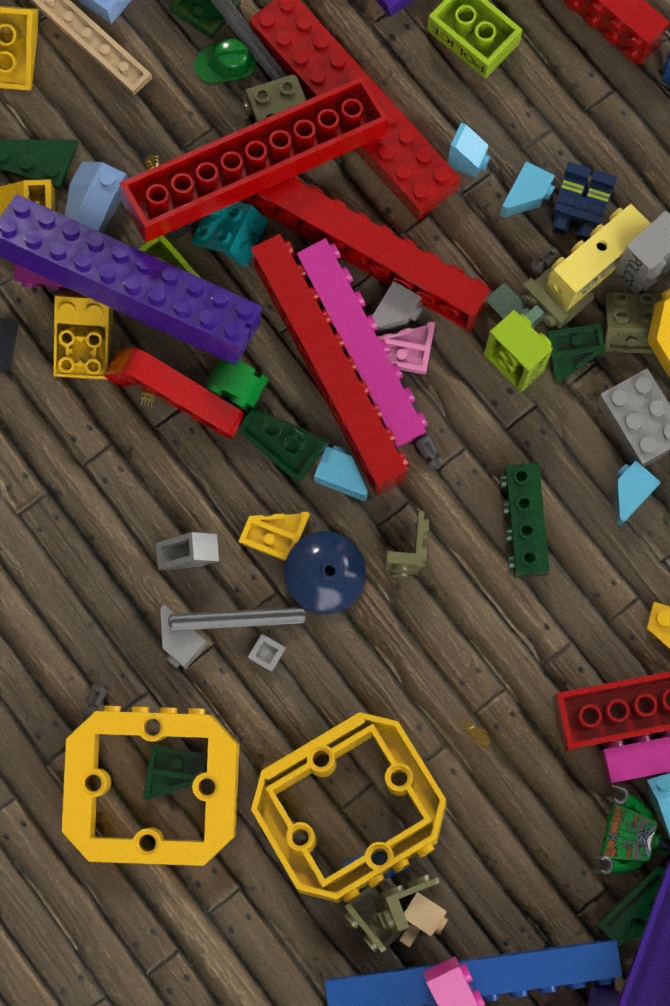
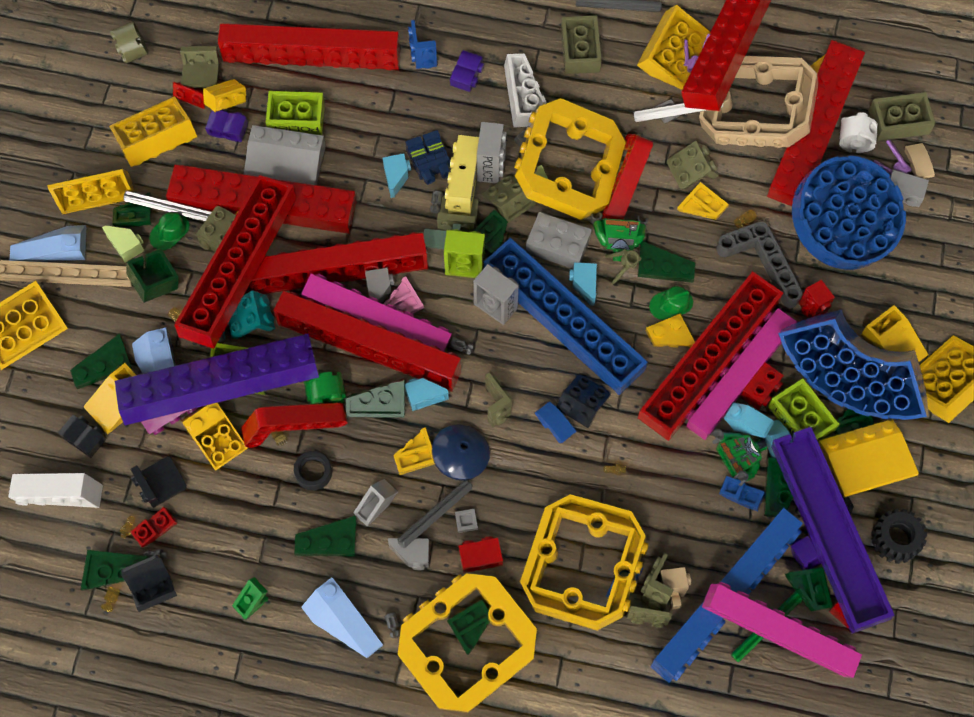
camera: 40 degrees left, 10 degrees down
medium azure slope [448,122,490,178] -> none
dark green brick [500,463,550,578] -> none
none -> yellowish green slope [102,225,144,263]
none -> dark green piece [126,249,179,303]
none -> light grey slope [244,125,326,185]
none -> black tyre [293,451,332,491]
none -> dark green wing [294,516,357,556]
none -> light blue wedge [301,578,383,658]
none -> red brick [458,536,503,574]
none -> light grey brick [473,264,518,325]
none -> blue brick [484,238,648,395]
none -> blue slope [535,401,576,444]
none -> black bracket [556,375,611,428]
none -> blue slope [719,476,765,512]

